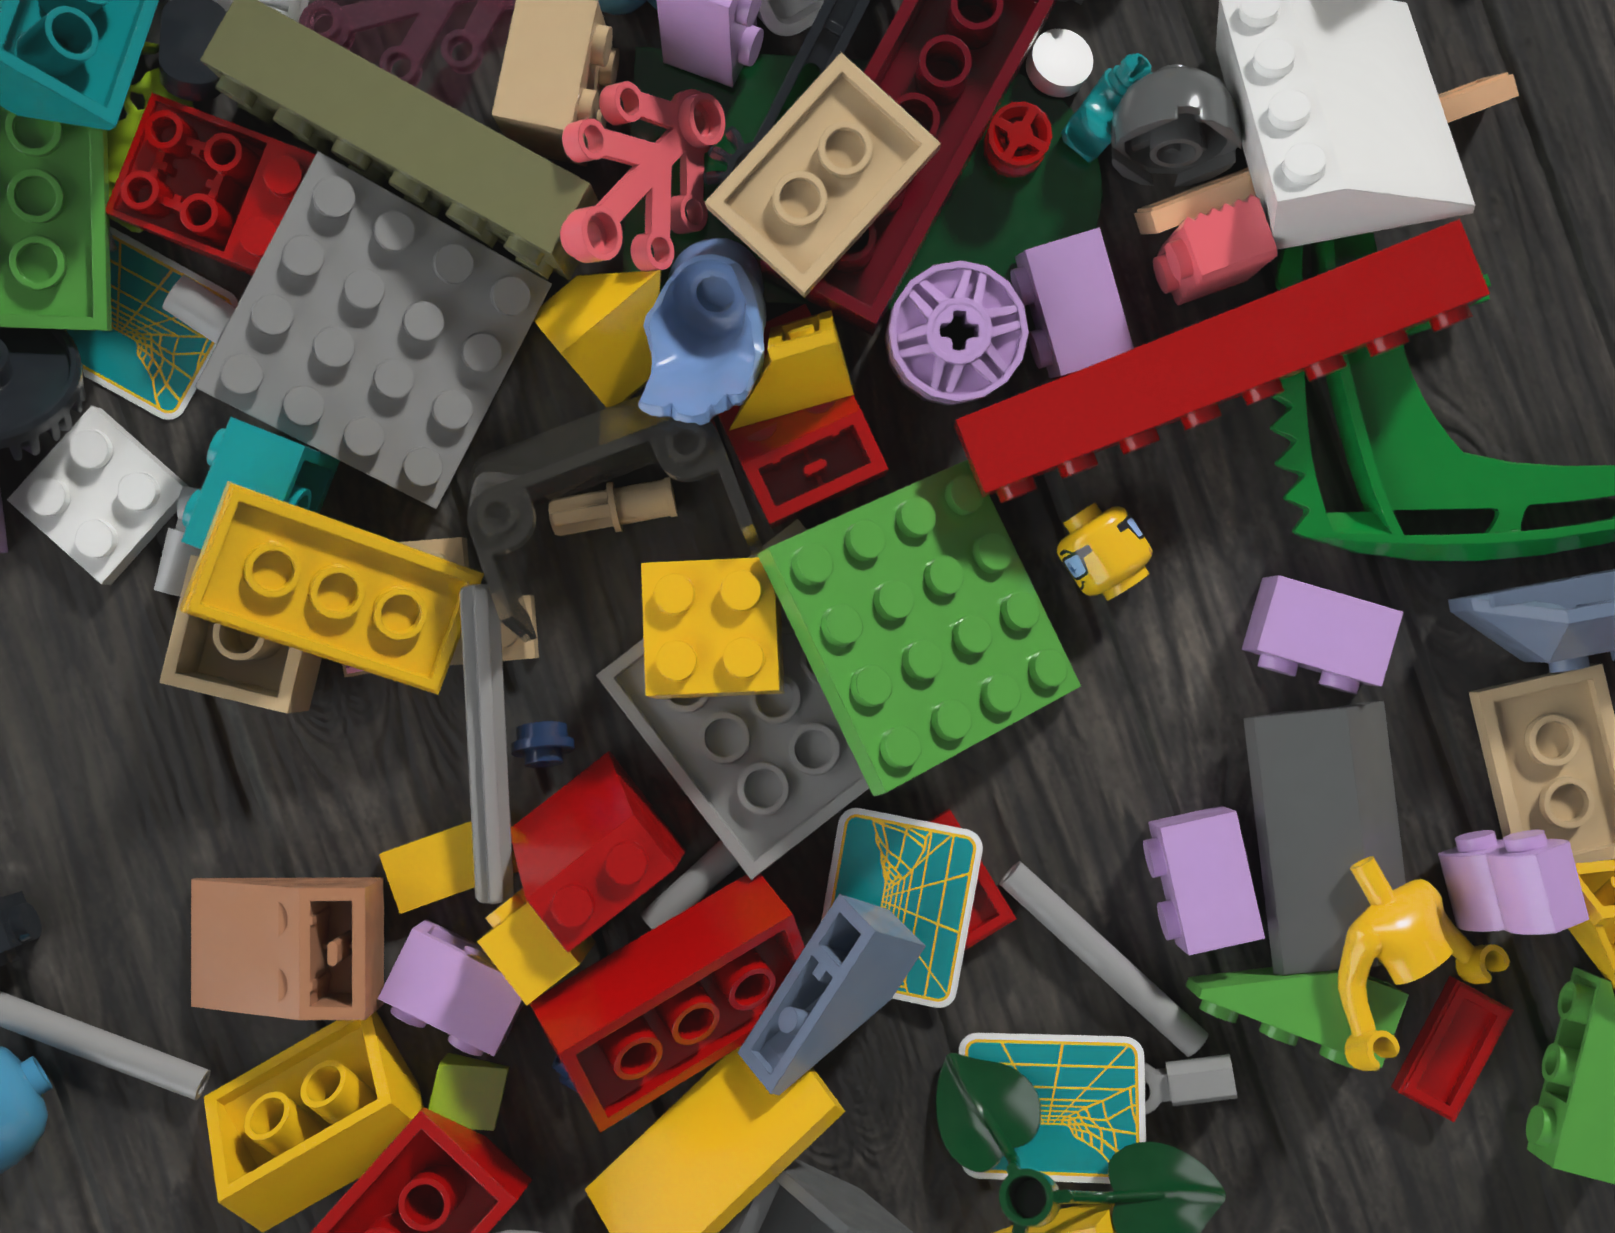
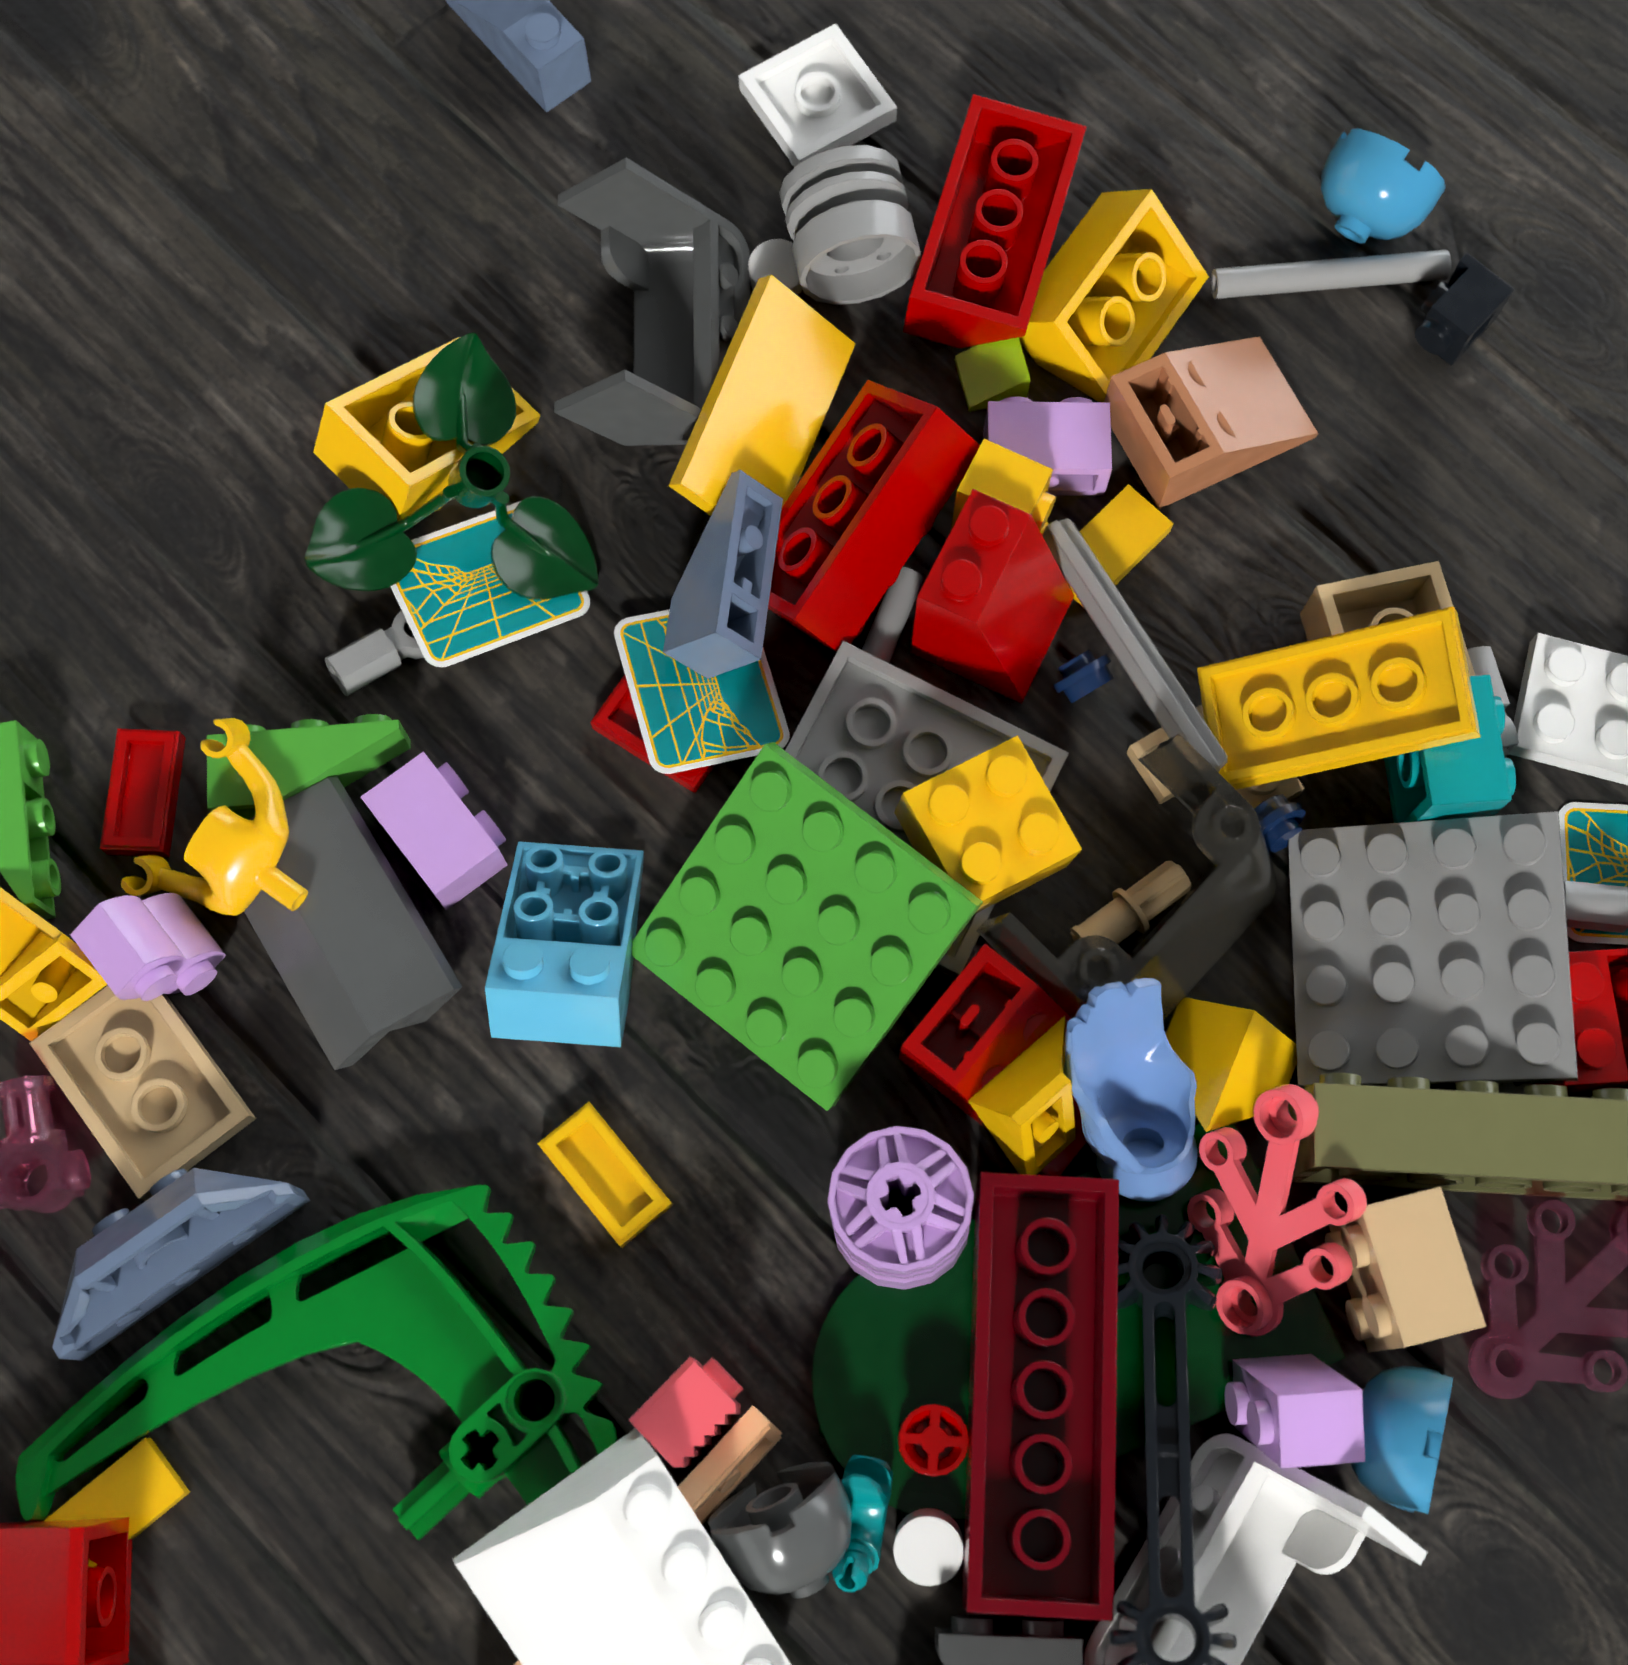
camera: 150 degrees right, 15 degrees down
tan plate [705,52,941,298] -> none
red brick [954,219,1490,503] -> none
light grey piece [999,861,1208,1057] -> none
lavender brick [1010,227,1134,378] -> none
yellow head [1057,502,1153,601] -> none
lavender brick [1242,575,1403,694] -> none
none -> medium azure slope [485,841,644,1047]
none -> yellow tile [537,1102,673,1248]
none -> dark blue plate [1243,794,1306,852]

